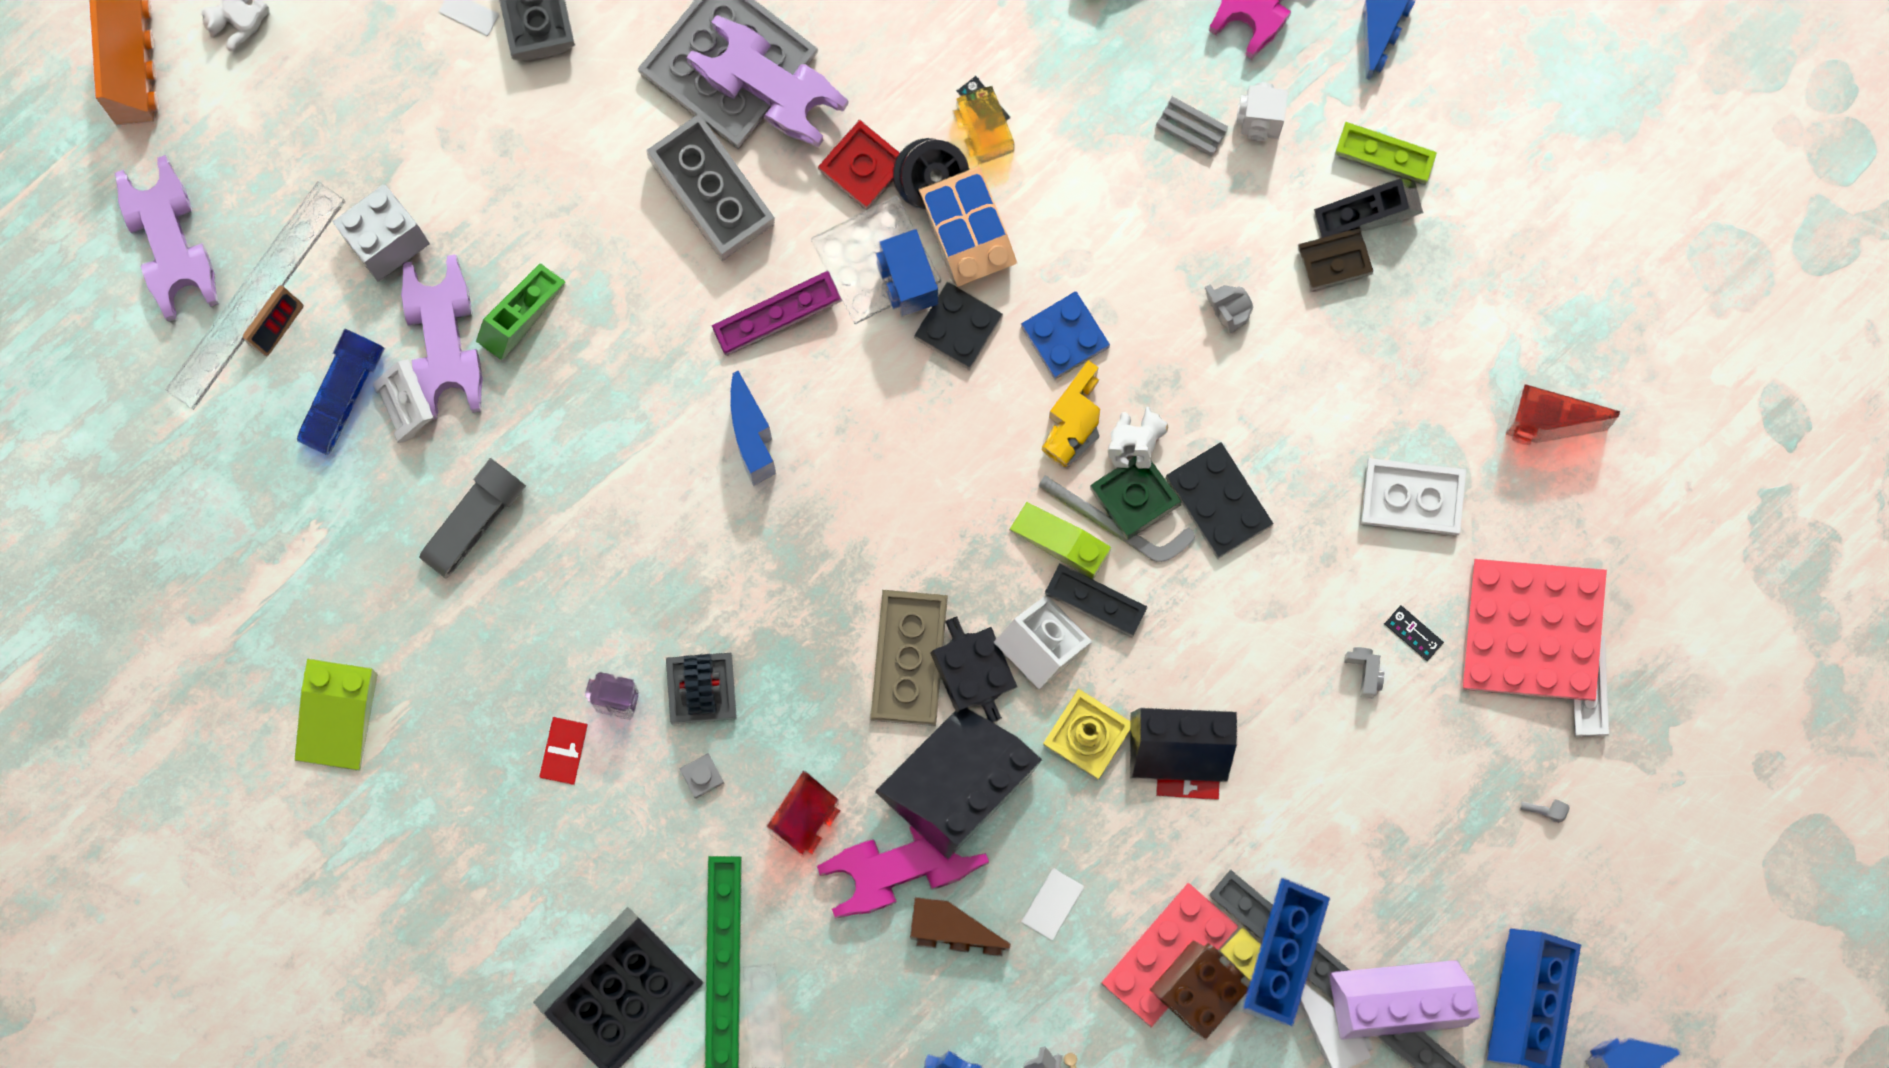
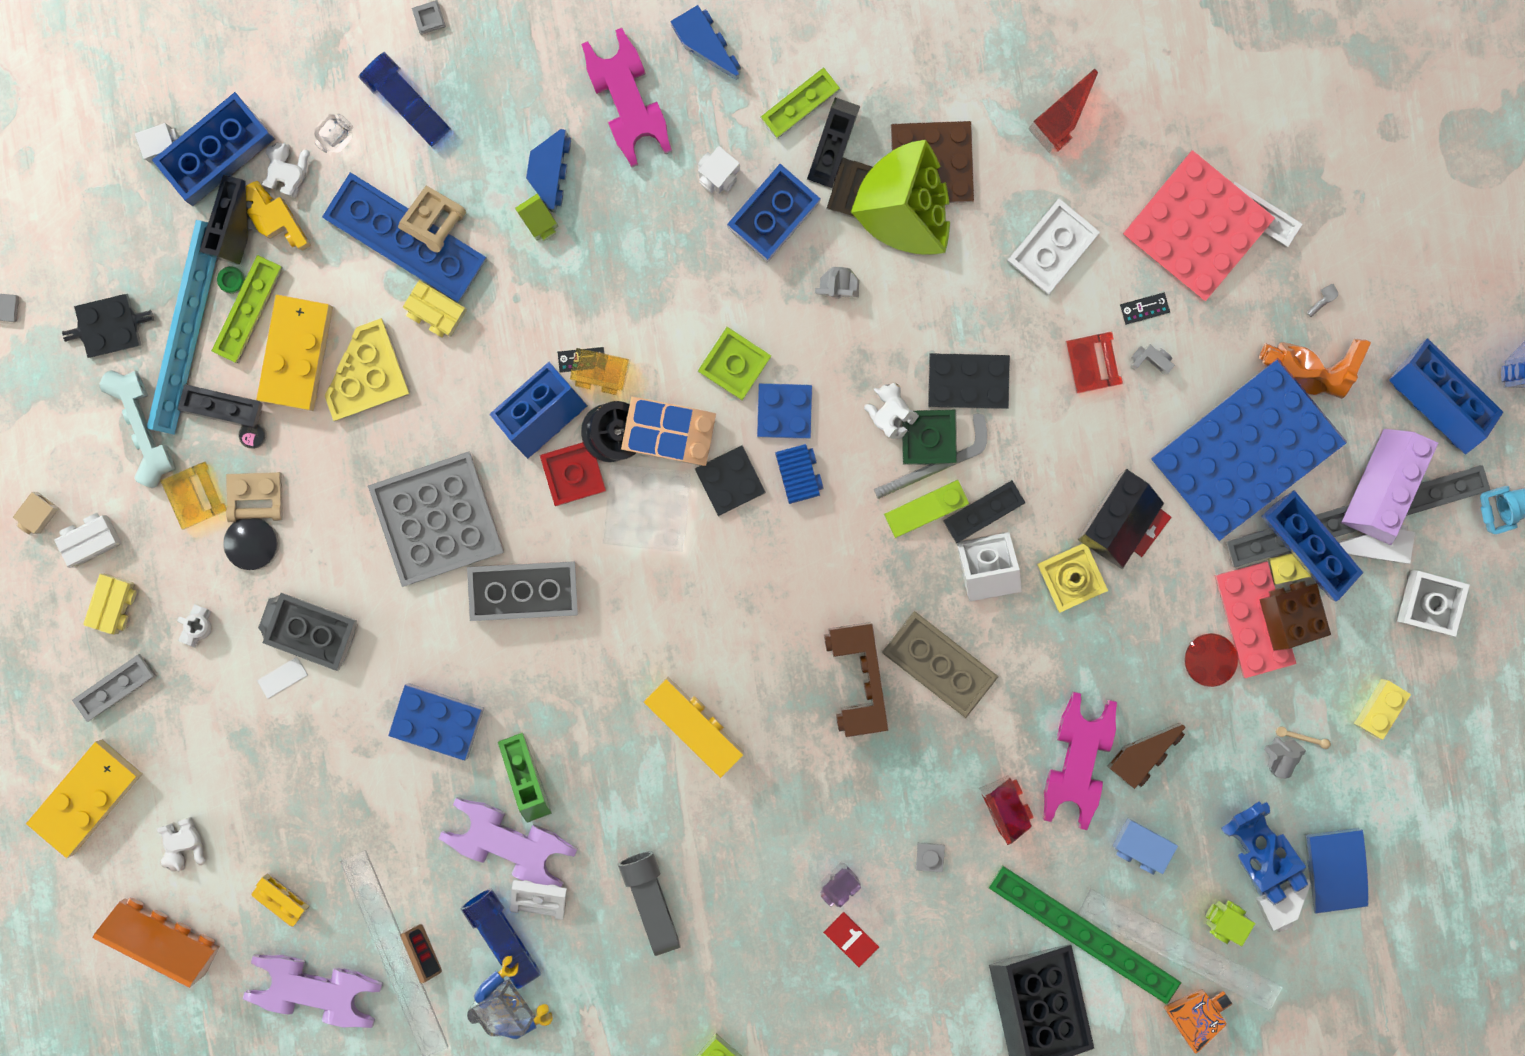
camera: 55 degrees left, 10 degrees up
brick [332,183,430,282] -> none
dark grey plate [666,652,737,725] -> none
lavender piece [687,15,848,147] -> none
magenta tile [711,270,843,356] -> none
blue slope [731,370,776,486] -> none
blue brick [875,229,938,317] -> none
black slope [875,708,1042,860] -> none
black plate [930,616,1018,723] -> none
white sticker [1021,868,1085,941] -> none
yellow plate [1041,360,1101,467] -> none
light grey tile [1156,96,1228,156] -> none
none -> yellow bracket [251,873,309,927]
none -> blue brick [388,683,484,761]
none -> clear torso [467,956,553,1039]
none -> blue slope [489,362,588,459]
none -> yellow brick [644,677,744,778]
none -> lime plate [698,327,771,401]
none -> blue brick [727,164,821,263]
none -> blue brick [775,444,824,504]
none -> reddish brown plate [824,622,888,737]
none -> lime brick [851,140,950,255]
none -> reddish brown plate [891,121,974,203]
none -> clear red plate [1065,332,1123,394]
none -> medium blue brick [1113,818,1178,875]
none -> blue plate [1151,358,1347,541]
none -> clear red dish [1185,633,1238,687]
none -> orange hips [1259,339,1371,399]

